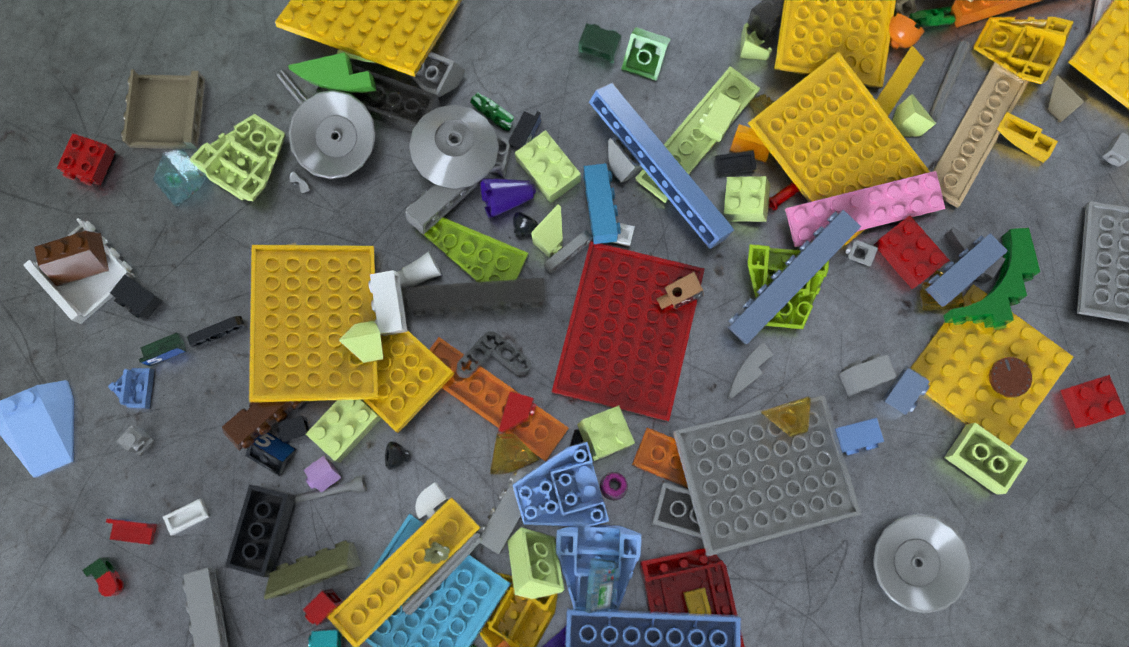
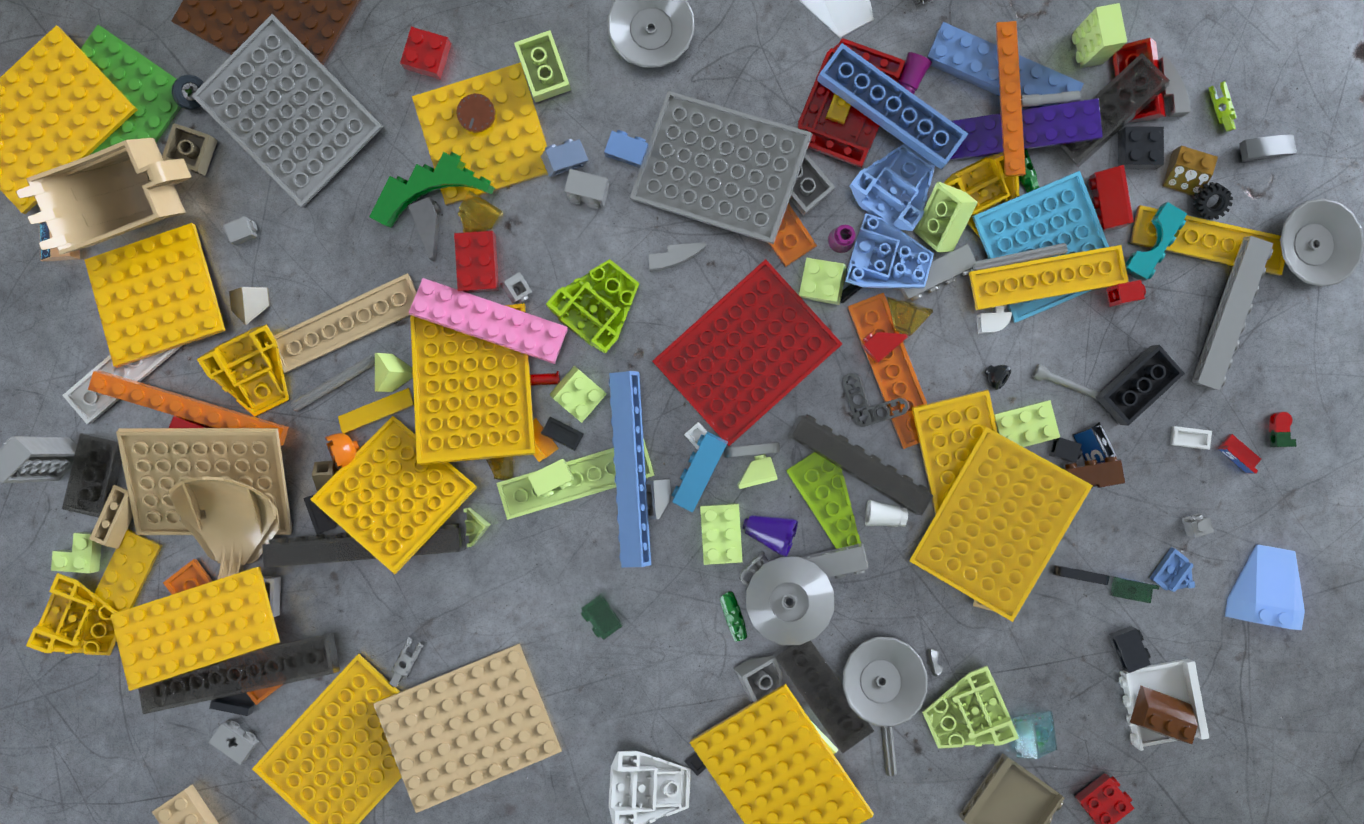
camera: 155 degrees left, 10 degrees up
olive slope [264,540,362,600] -> none
bright green slope [288,52,376,93] -> none
lavender brick [304,456,341,493] -> none
yellowish green slope [339,320,383,363] -> none
white brick [369,270,408,336] -> none
olive plant [424,542,450,564] -> none
black panel [508,111,541,150] -> none
black brick [513,212,538,238] -> none
clear light blue slope [585,558,619,613] -> none
bright green slope [621,27,671,81] -> none
medium nougat torso [657,272,704,309] -> none
sand blue brick [728,210,861,344] -> none
clear yellow slope [761,397,811,437] -> none
green hinge [909,7,956,27] -> none
sand blue brick [925,233,1008,307] -> none
yellow slope [997,112,1058,163] -> none

